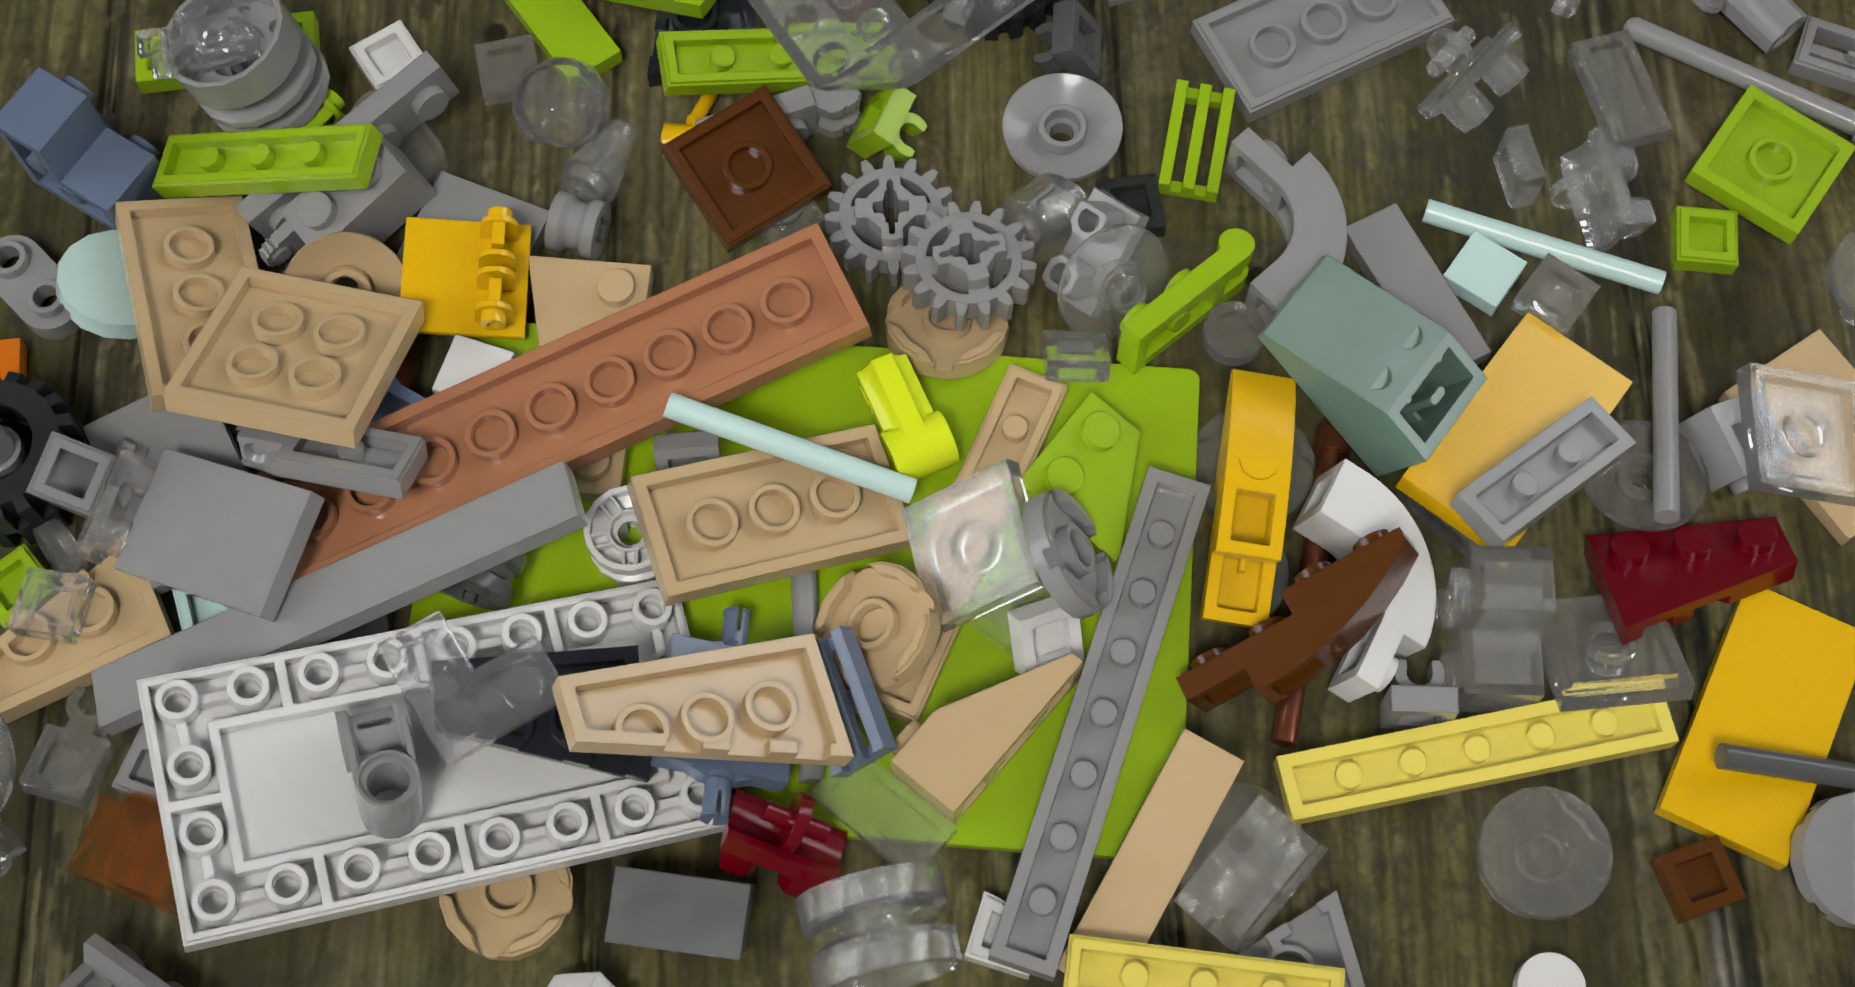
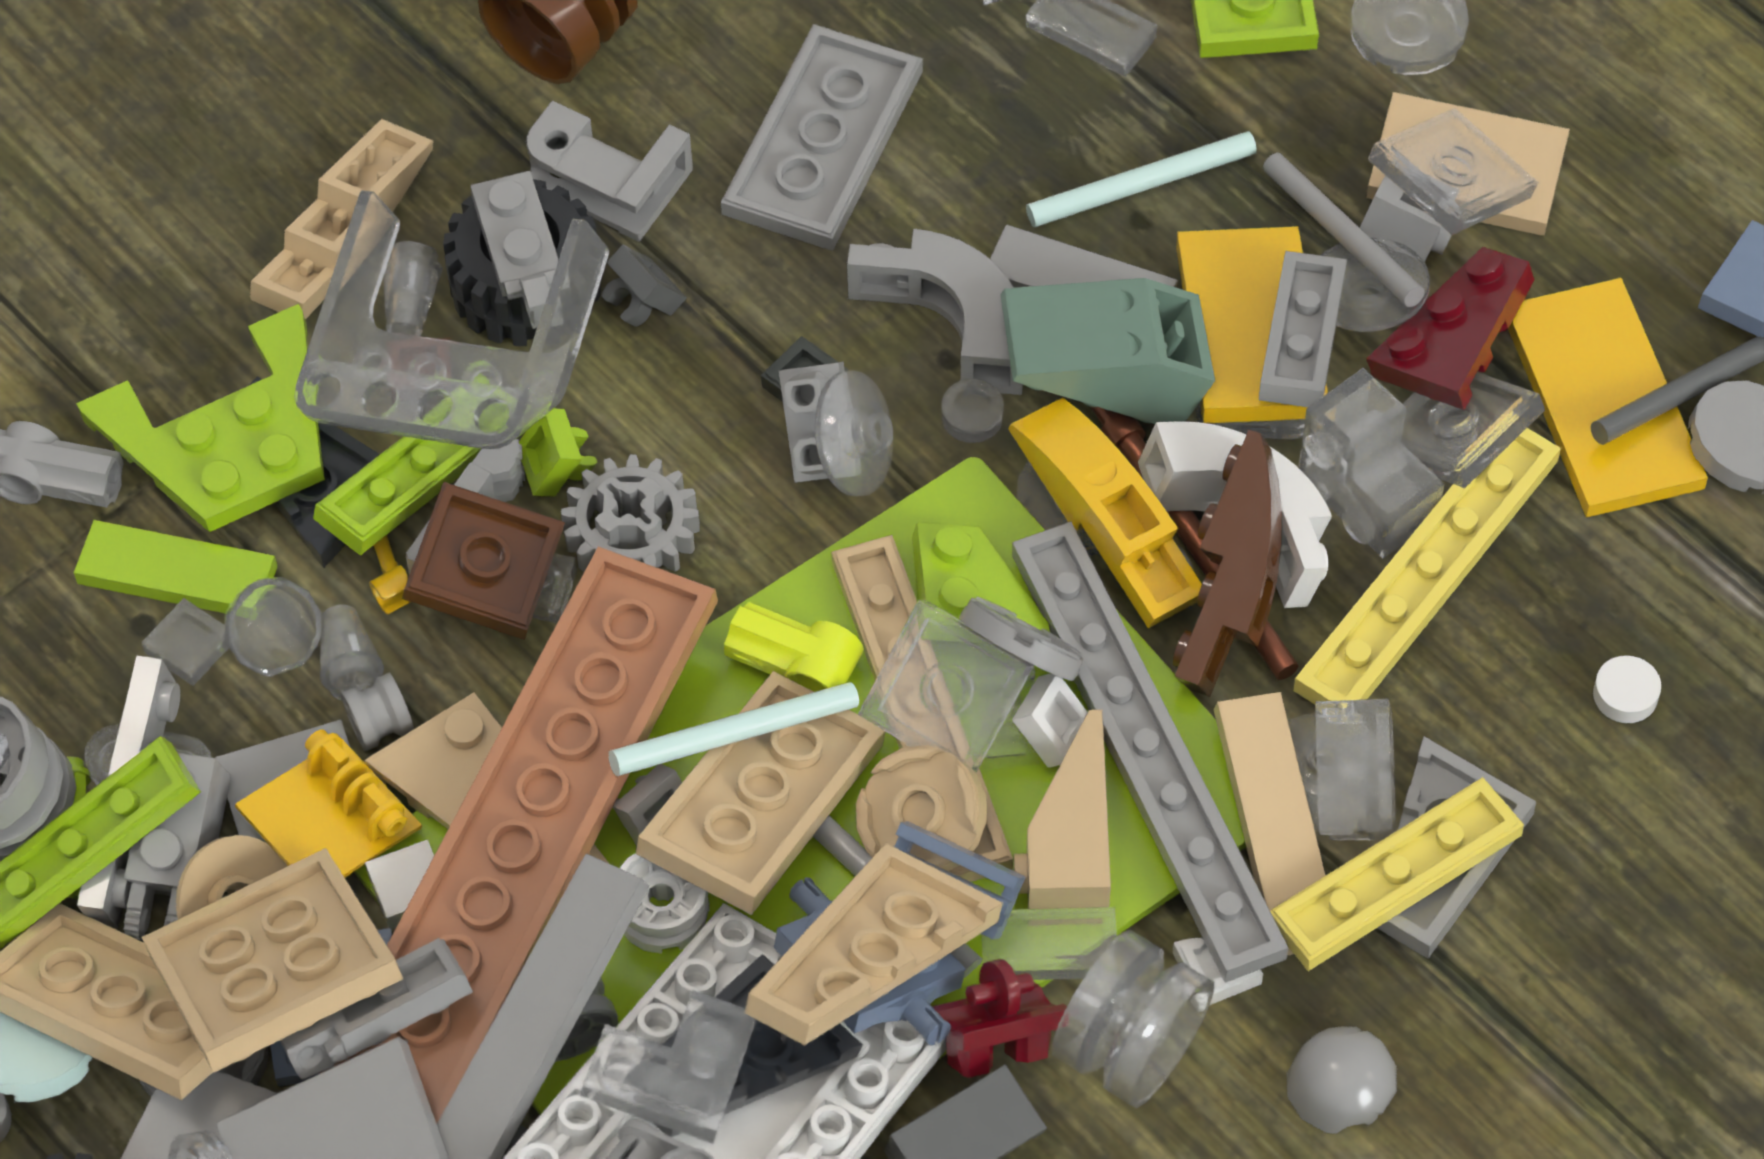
camera: 40 degrees left, 10 degrees down
white tile [348,20,422,91] -> none
tan tile [885,287,1009,380] -> none
light grey gear [900,201,1037,331] -> none
clear head [1001,172,1088,264] -> none
light grey dish [1002,73,1123,183] -> none
clear tile [1041,330,1111,382] -> none
lime plate [1116,228,1255,375] -> none
lime tile [1158,79,1236,203] -> none
light grey tile [1379,659,1459,729] -> none
clear hips [1417,22,1530,133] -> none
light aqua tile [1443,231,1527,317] -> none
clear tile [1476,786,1614,921] -> none
clear tile [1493,124,1547,209] -> none
clear plate [1510,253,1601,336] -> none
clear hips [1549,127,1656,253] -> none
reddish brown tile [1650,835,1747,925] -> none
lime tile [1671,206,1739,275] -> none

